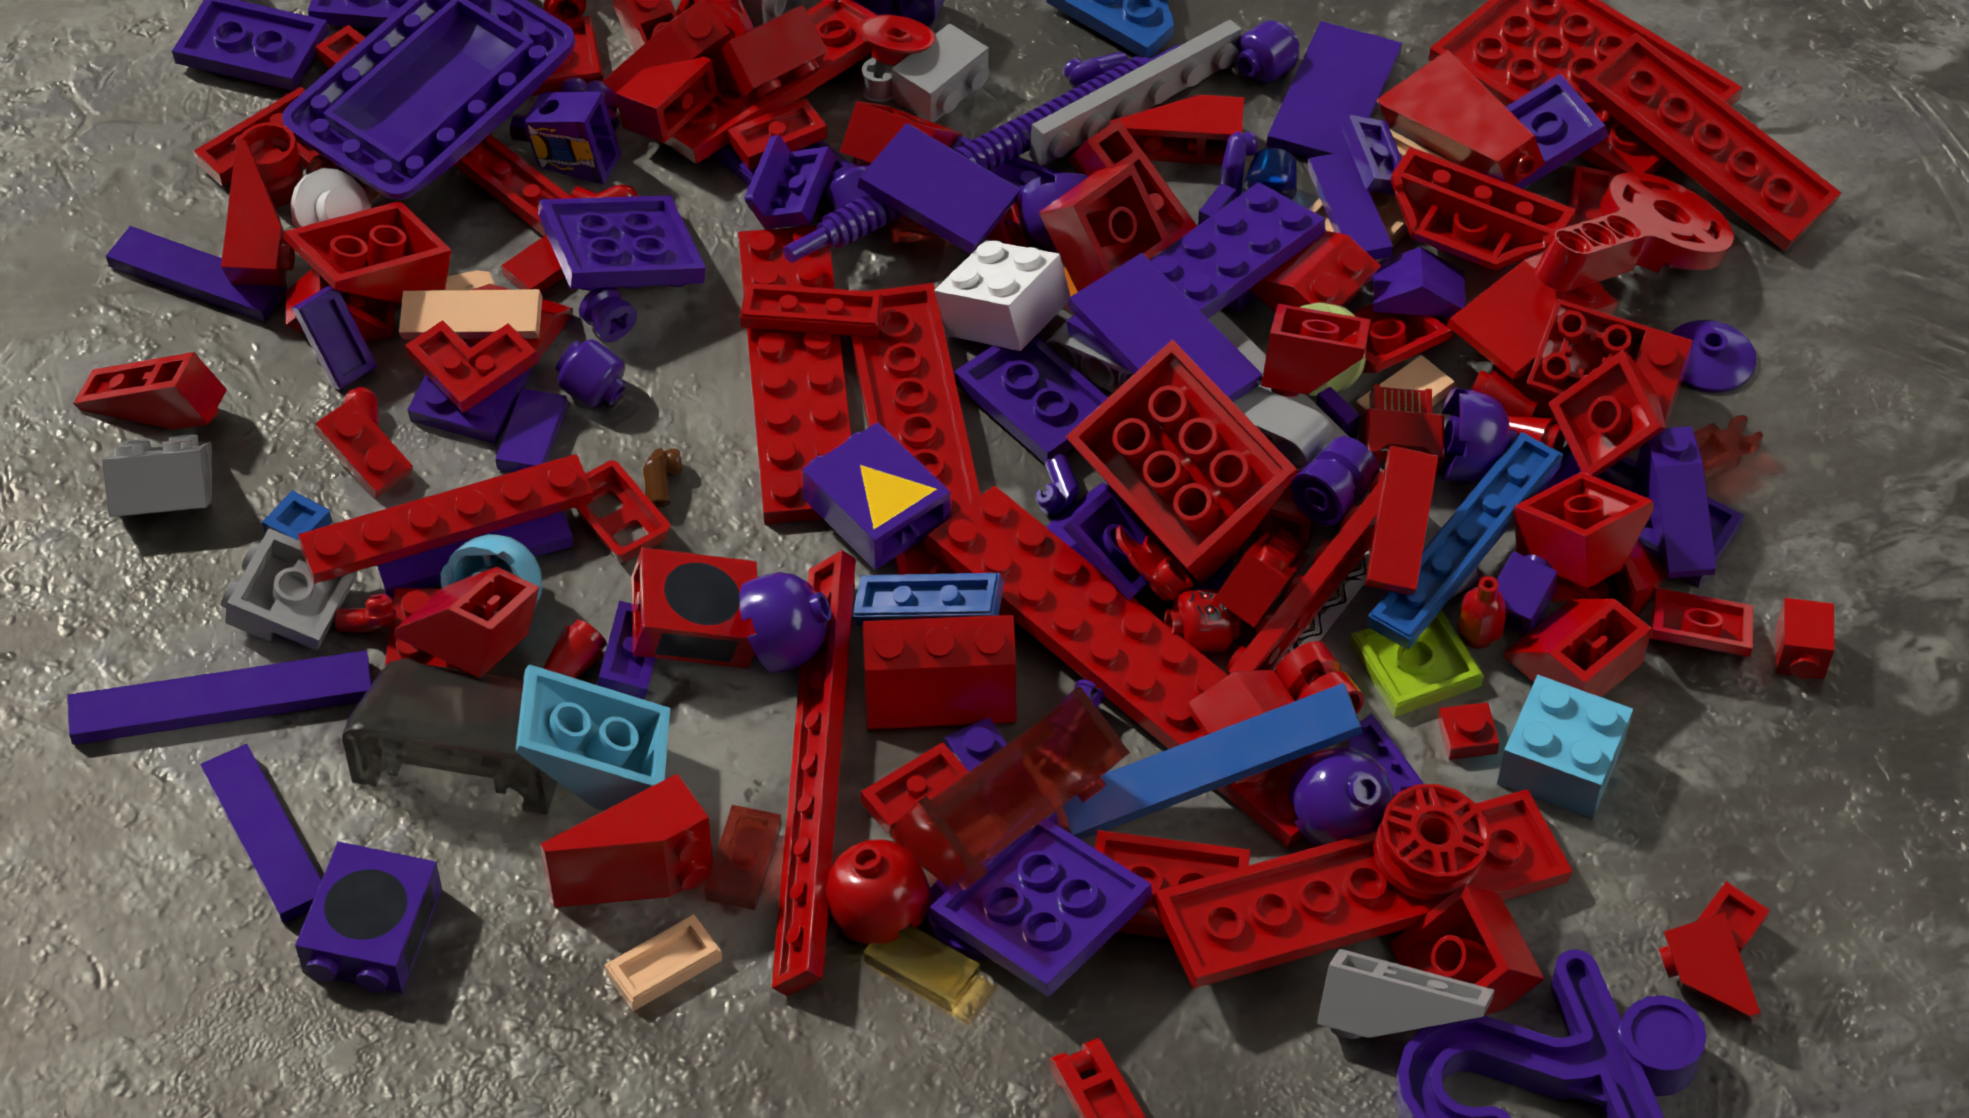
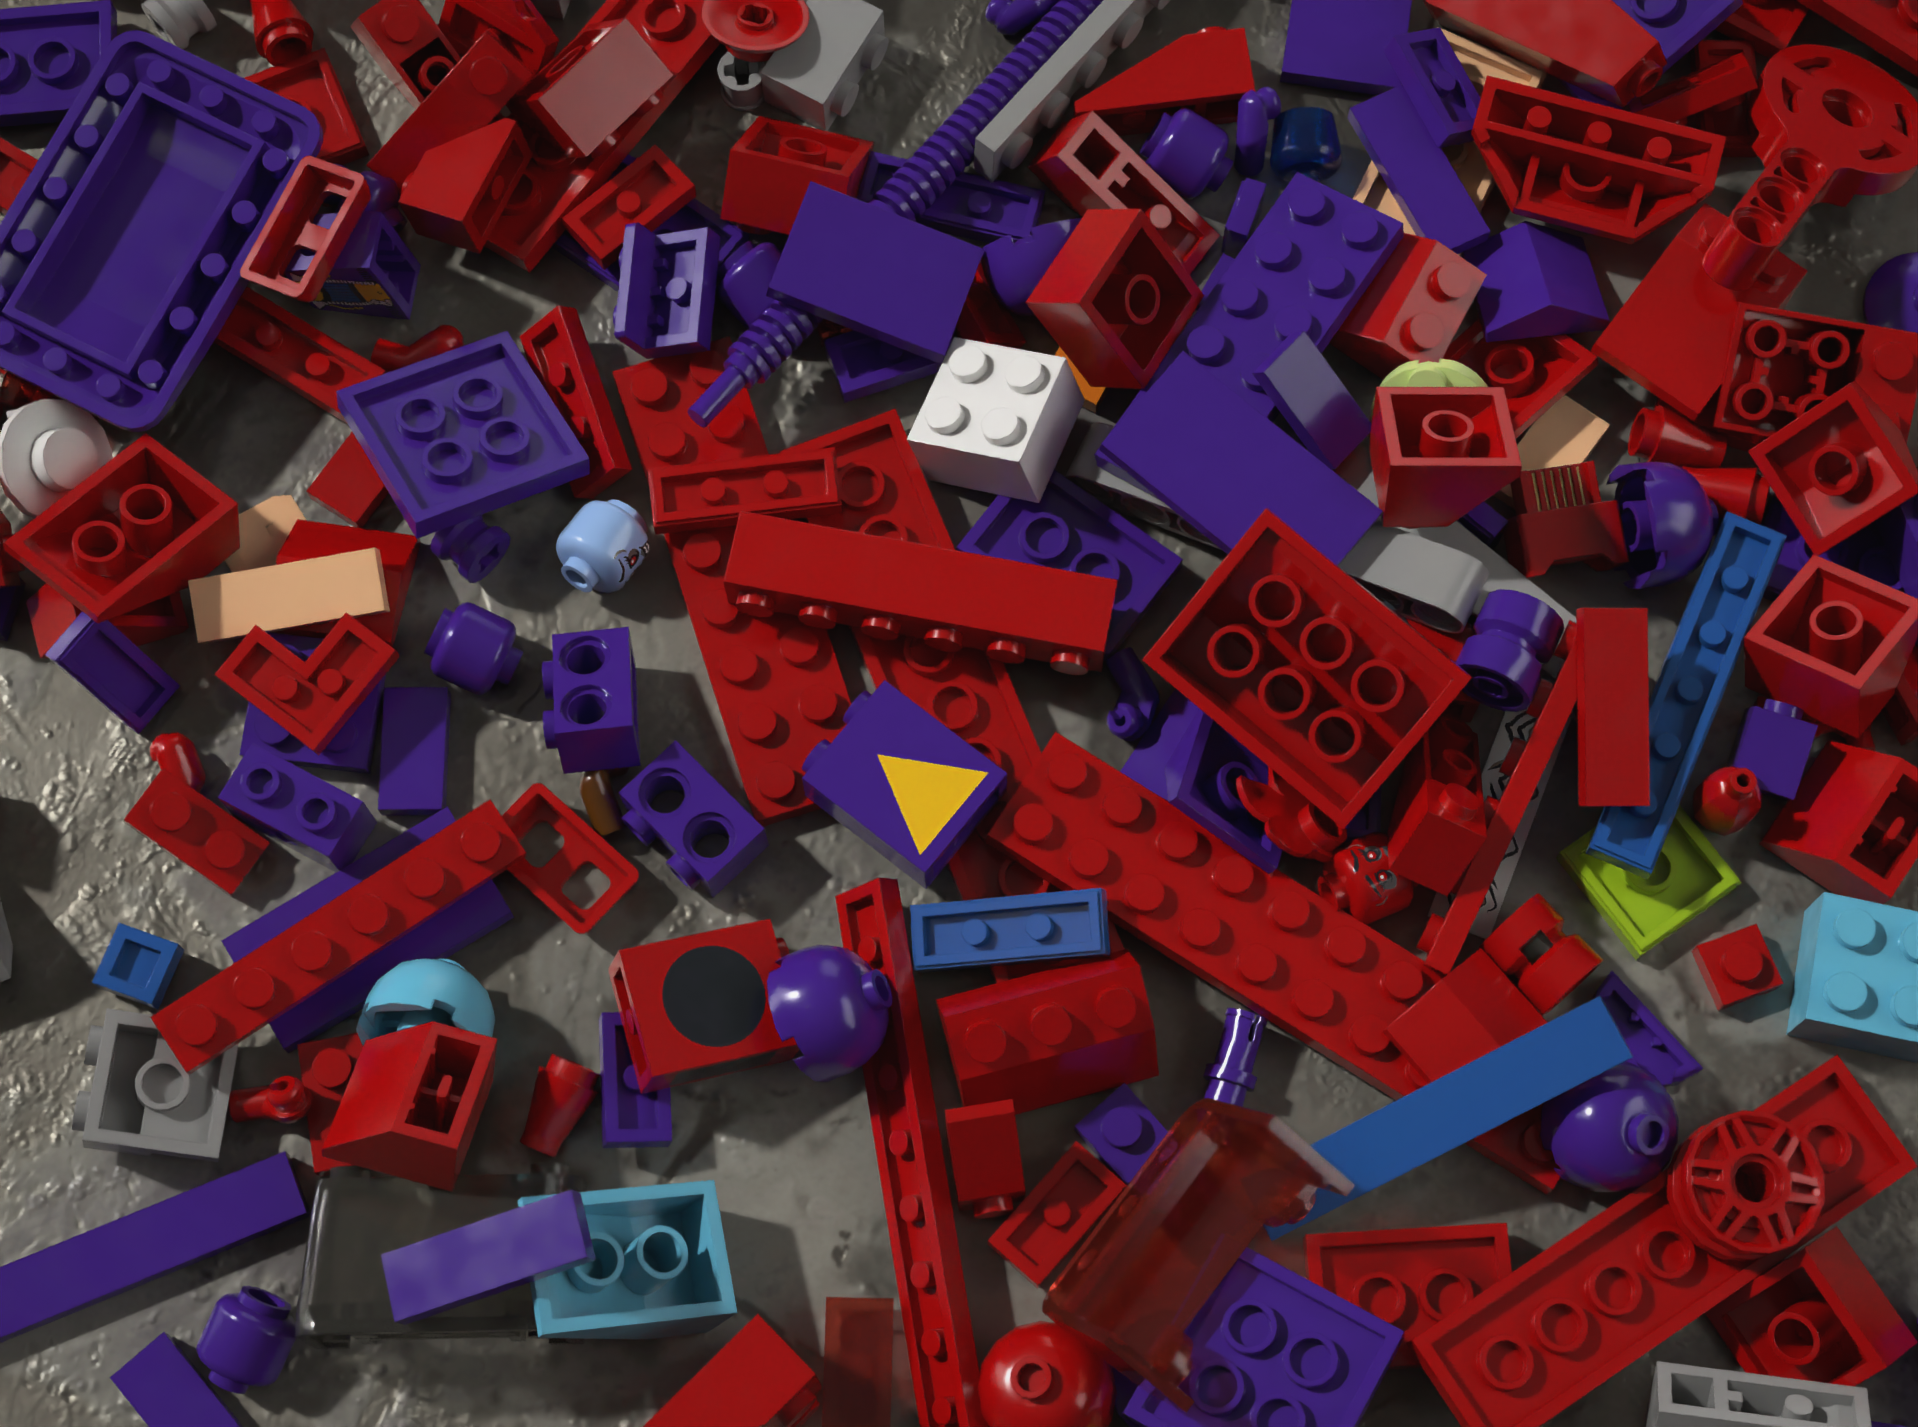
camera: 10 degrees left, 20 degrees up
none -> dark purple head [196,1286,299,1394]
none -> dark purple brick [218,743,377,872]
none -> red piece [240,156,371,302]
none -> dark purple tile [381,1189,596,1325]
none -> red plate [519,305,632,499]
none -> dark purple brick [542,627,641,774]
none -> light blue head [556,499,650,593]
none -> dark purple brick [619,740,769,898]
none -> red brick [723,511,1118,675]
none -> dark purple plate [824,330,954,403]
none -> red slope [945,1099,1026,1219]
none -> dark purple head [1140,108,1234,200]
none -> dark purple tile [1252,331,1372,470]
none -> red plate [1628,52,1758,126]

